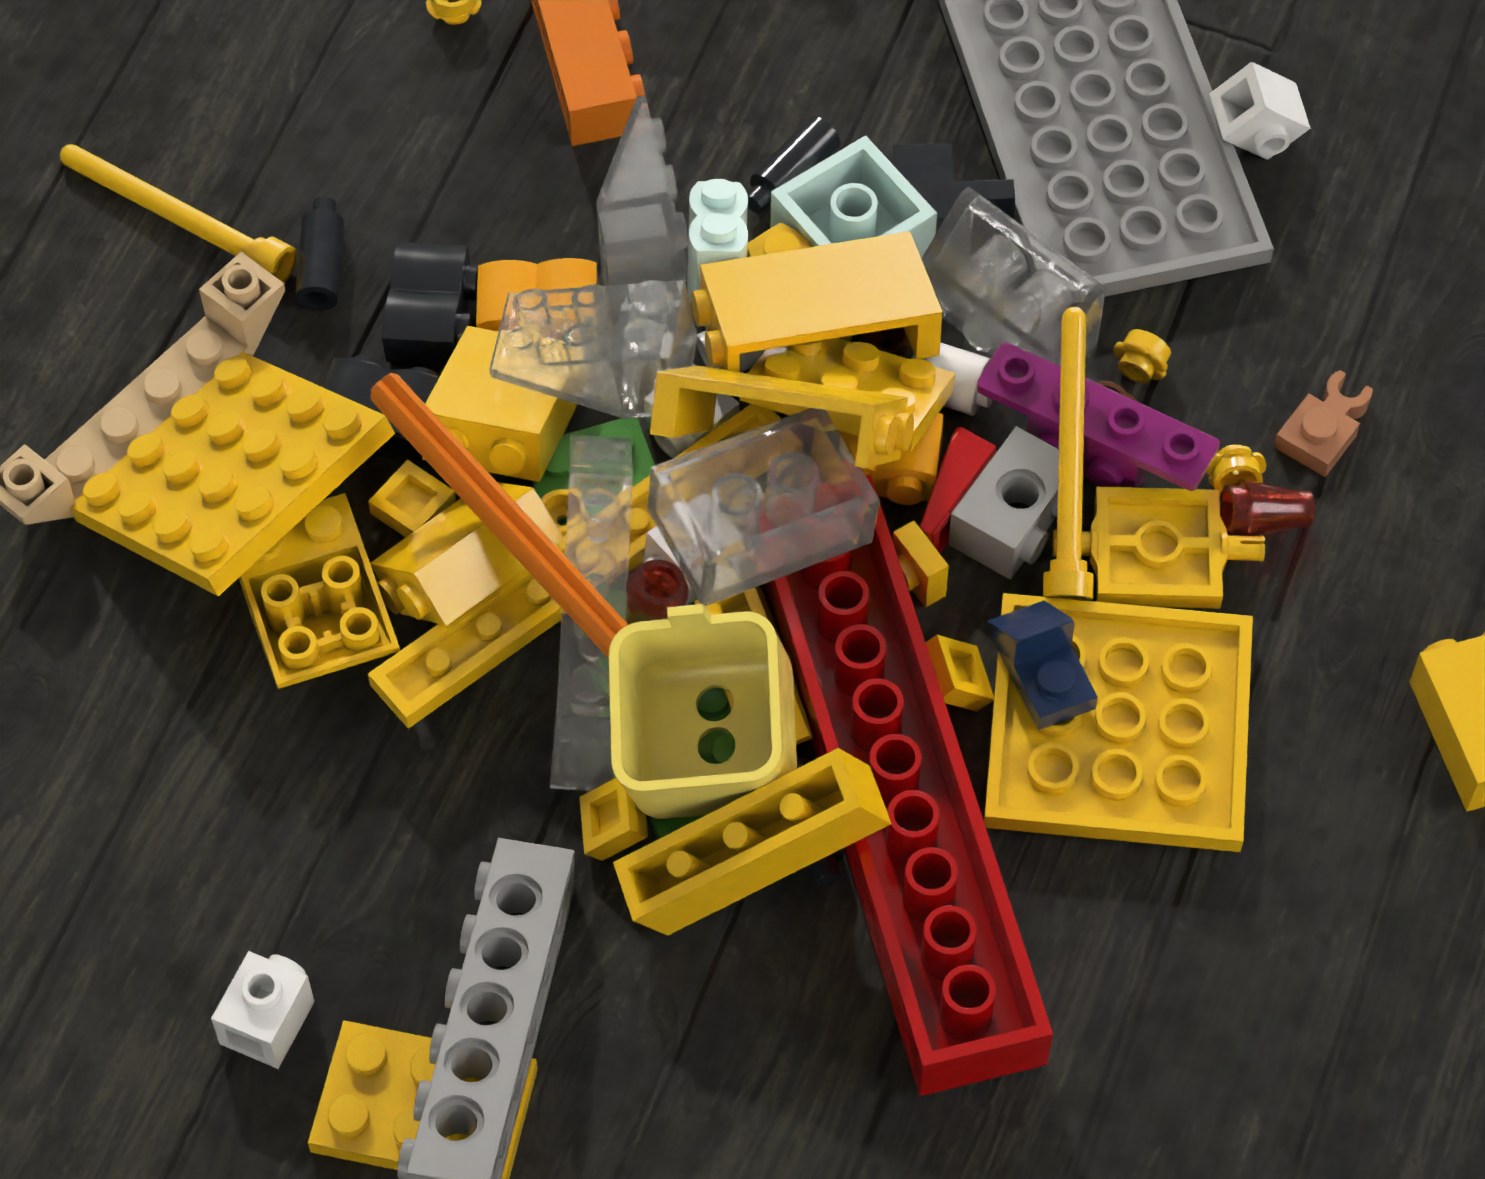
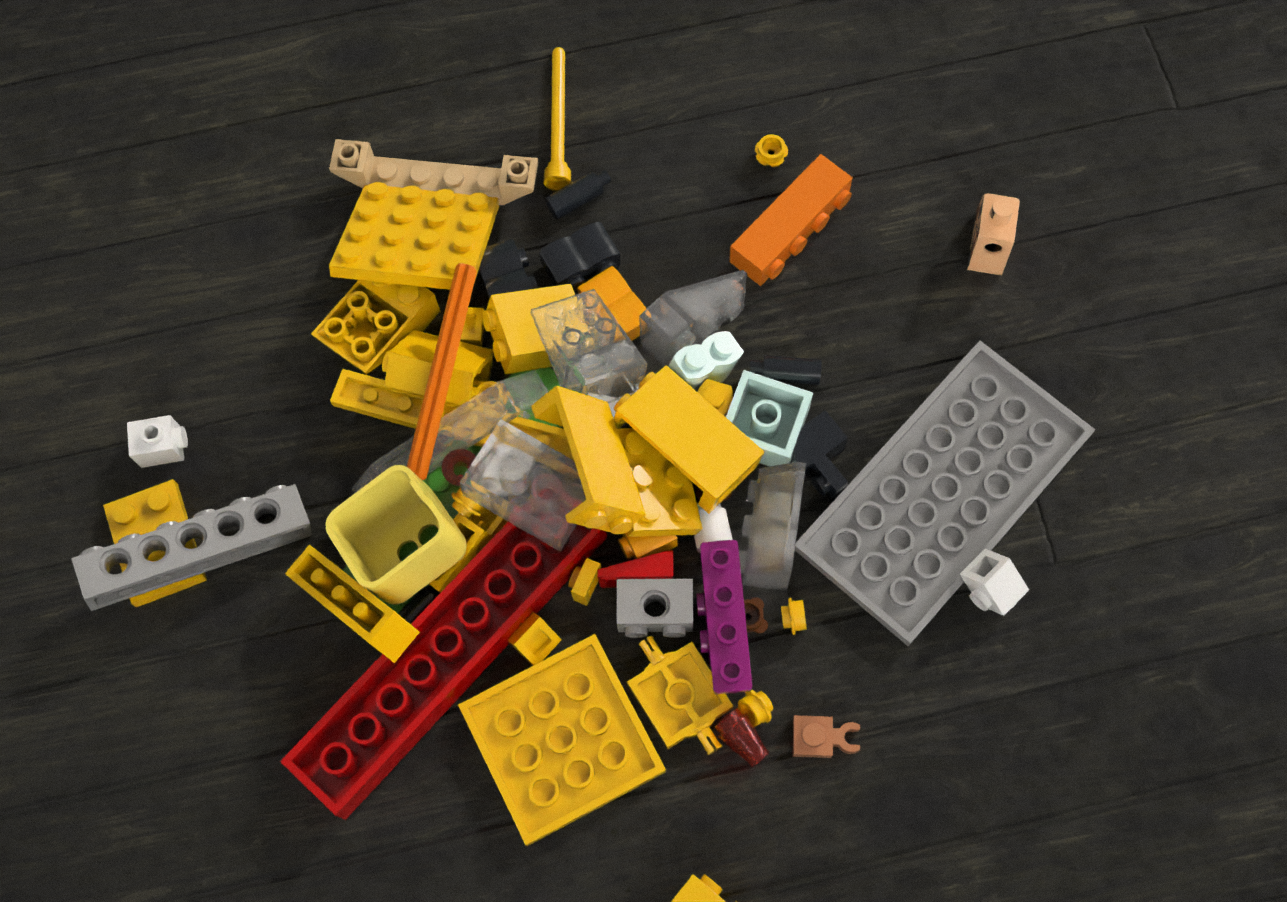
camera: 60 degrees right, 10 degrees up
dark blue slope [986,600,1098,730] -> none
yellow piece [1043,307,1093,601] -> none

